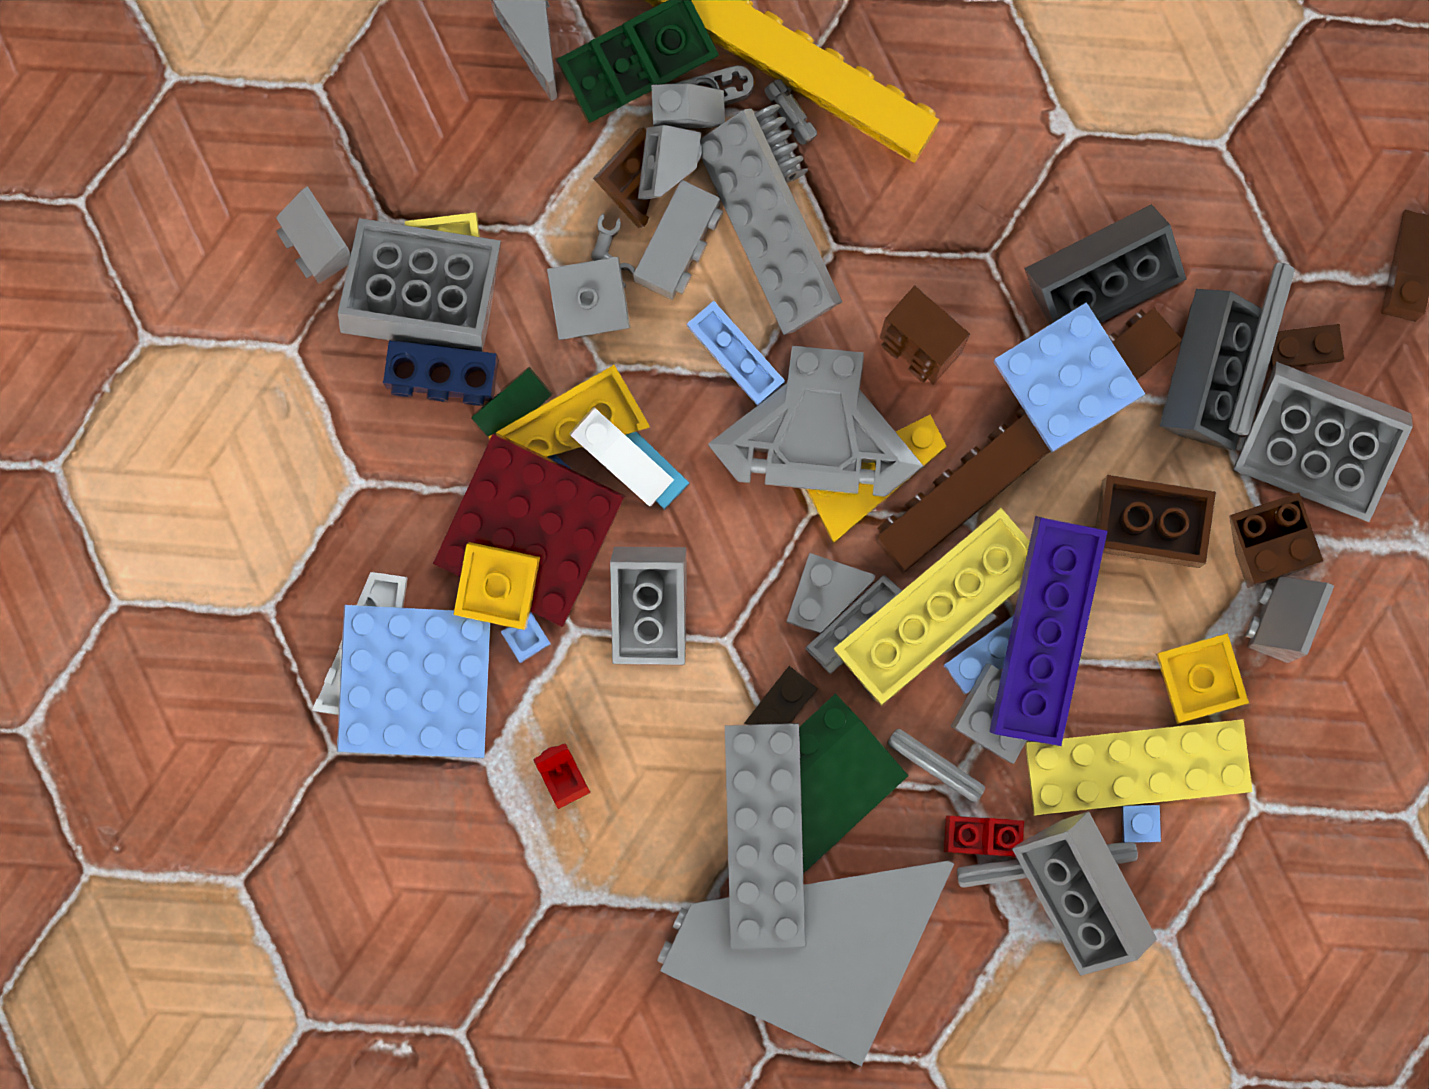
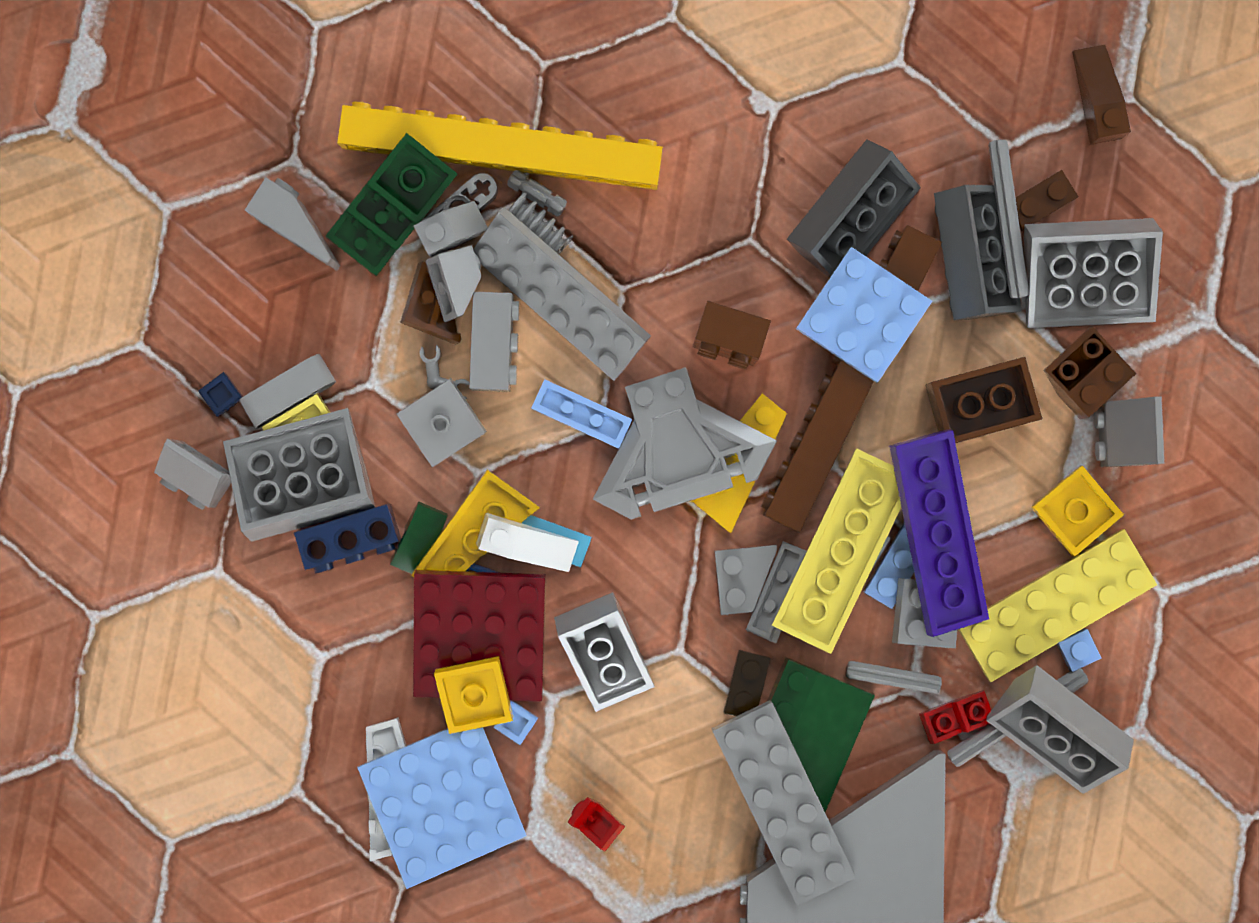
camera: 20 degrees left, 5 degrees up
none -> dark blue tile [198,372,243,417]
none -> light grey beam [239,354,336,429]

